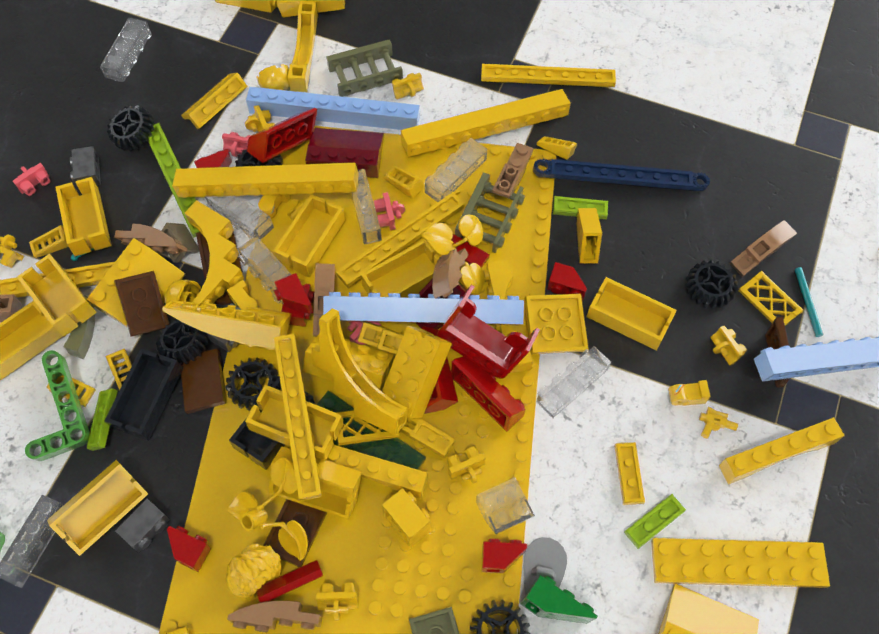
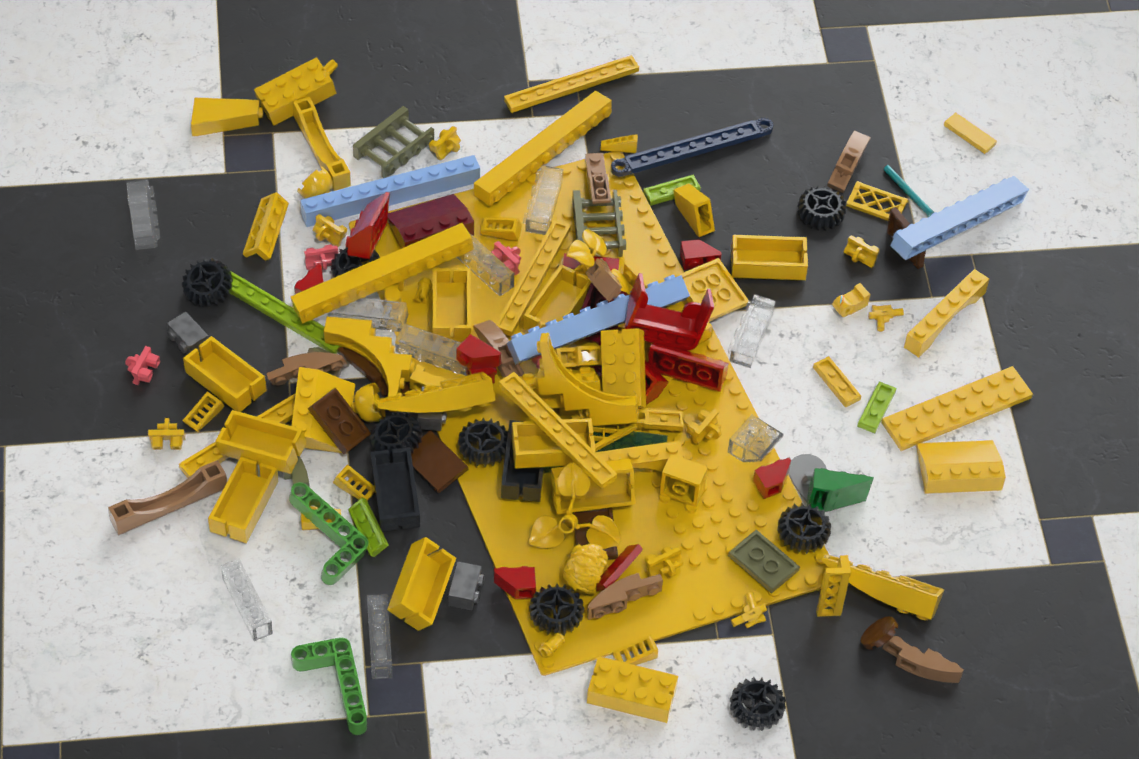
camera: 30 degrees left, 10 degrees down
none -> black gear [529,583,584,635]

